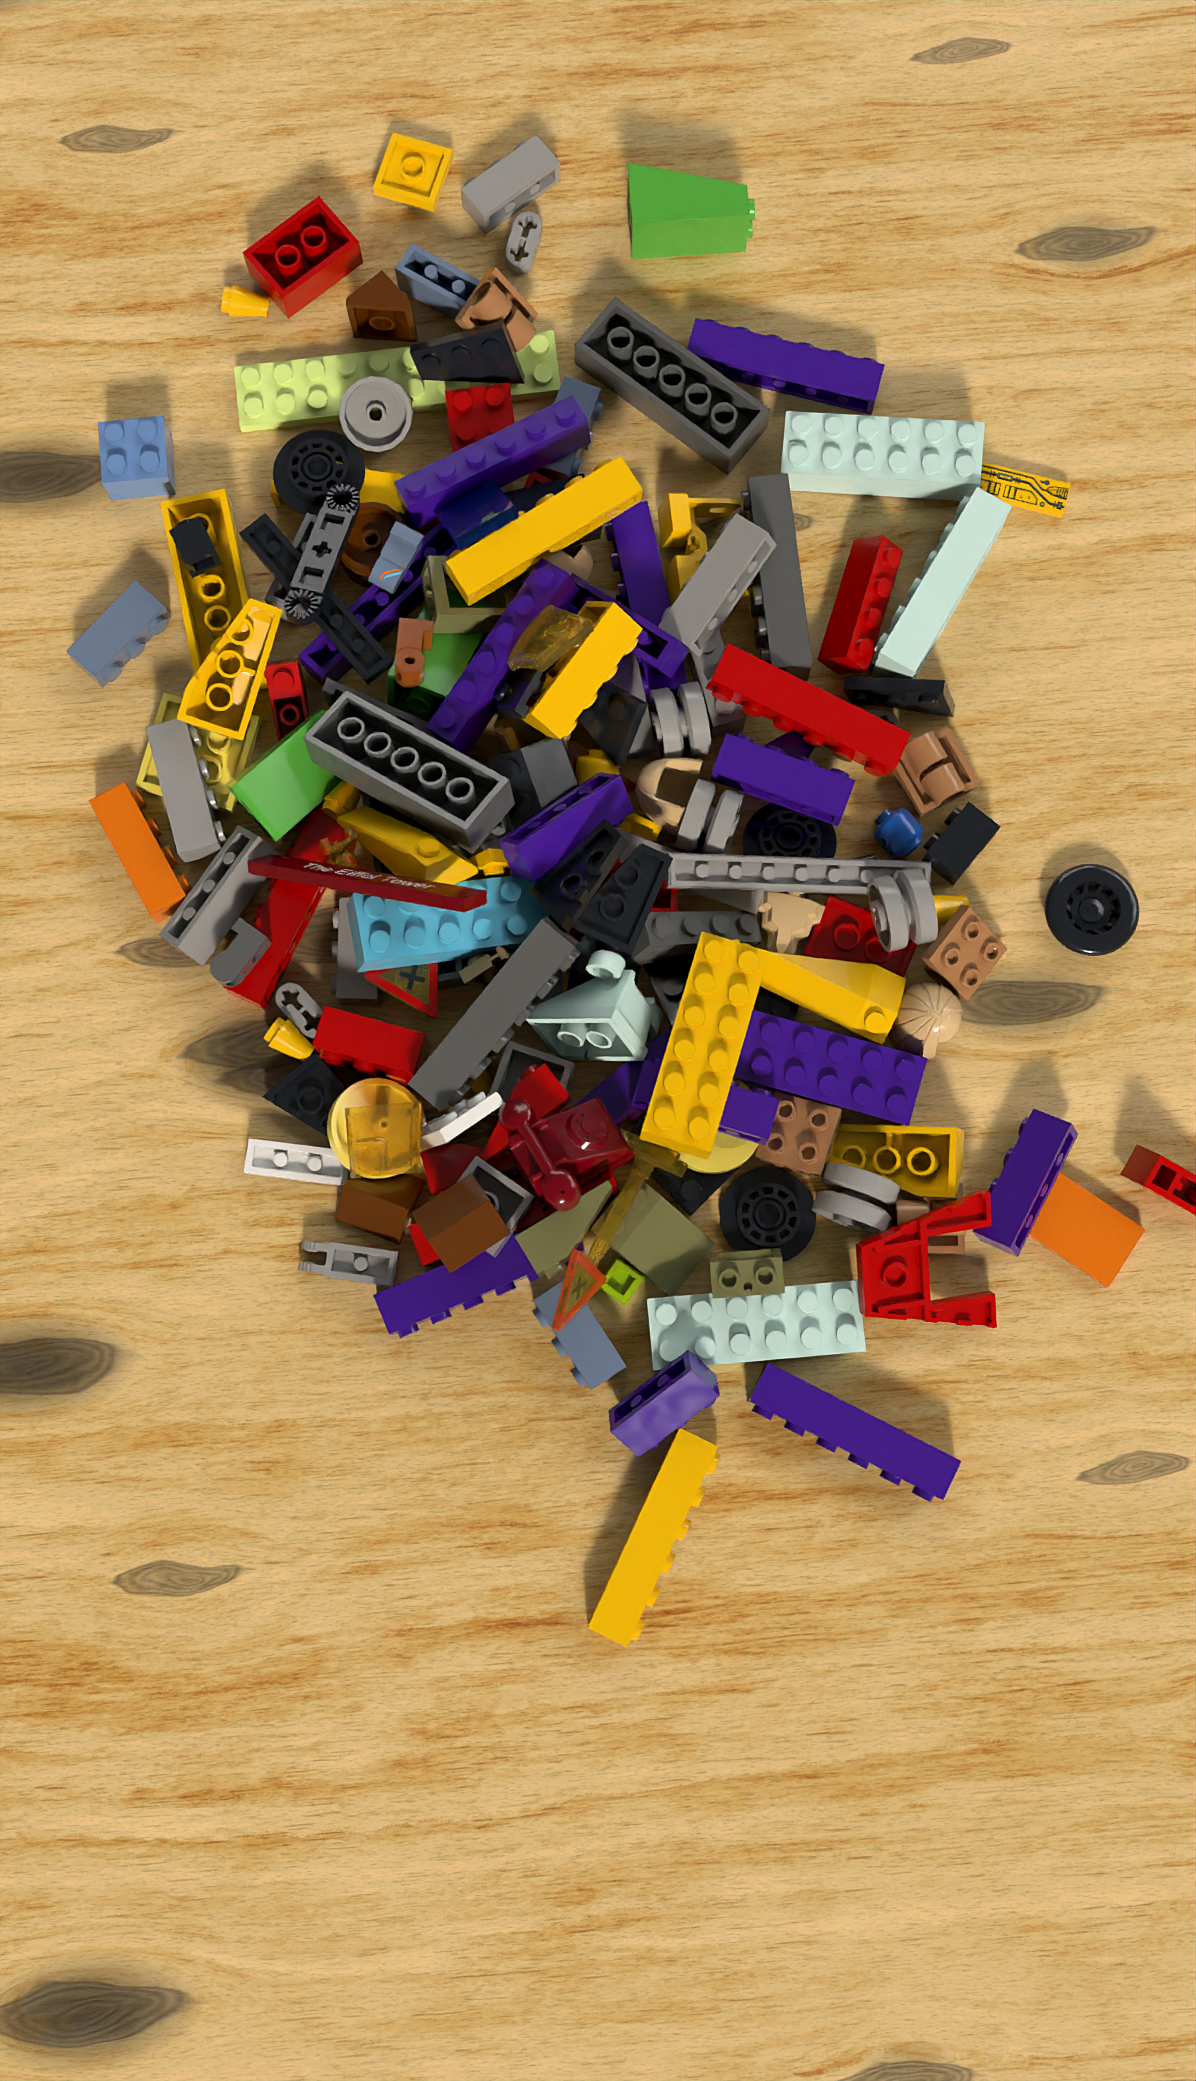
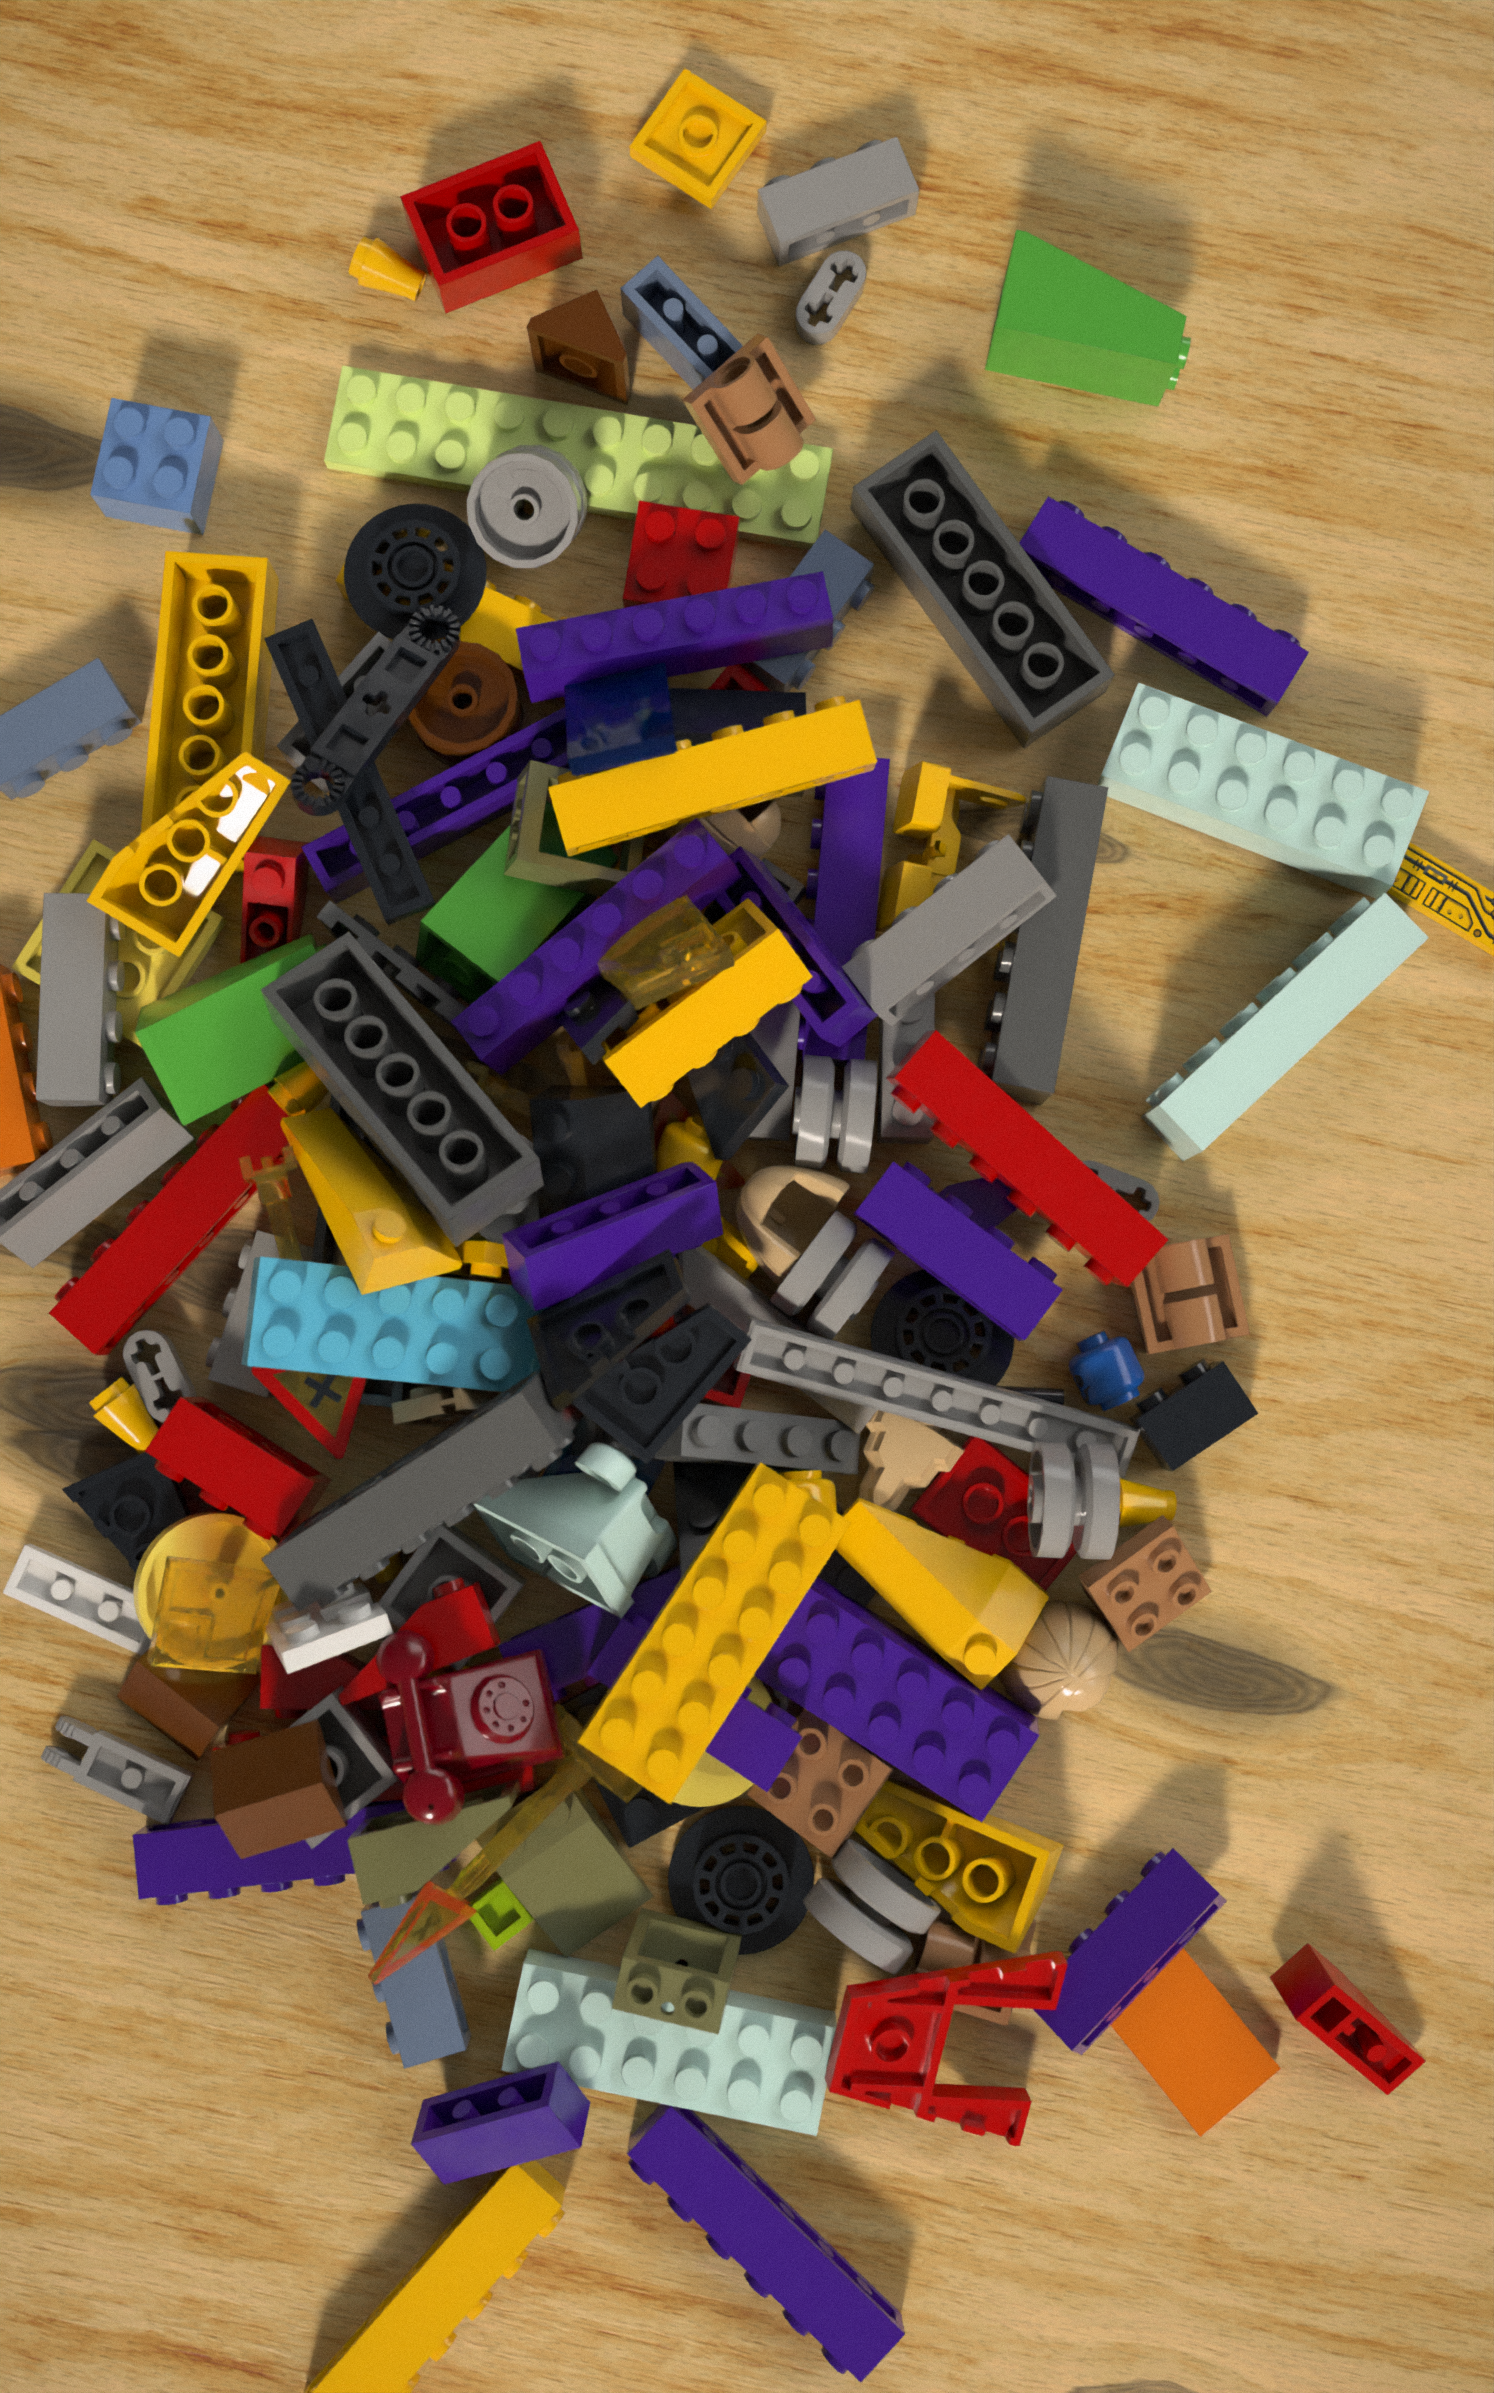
camera: 10 degrees right, 5 degrees up
black brick [169,516,222,578] -> none
dark grey leg [210,917,272,987] -> none
dark red tile [247,854,487,913] -> none
sand blue leg [368,521,423,594] -> none
dark orange leg [395,618,434,688] -> none
black wing [410,320,525,384] -> none
red brick [817,535,904,675] -> none
black wing [843,676,955,717] -> none
black wheel [1045,864,1140,956] -> none

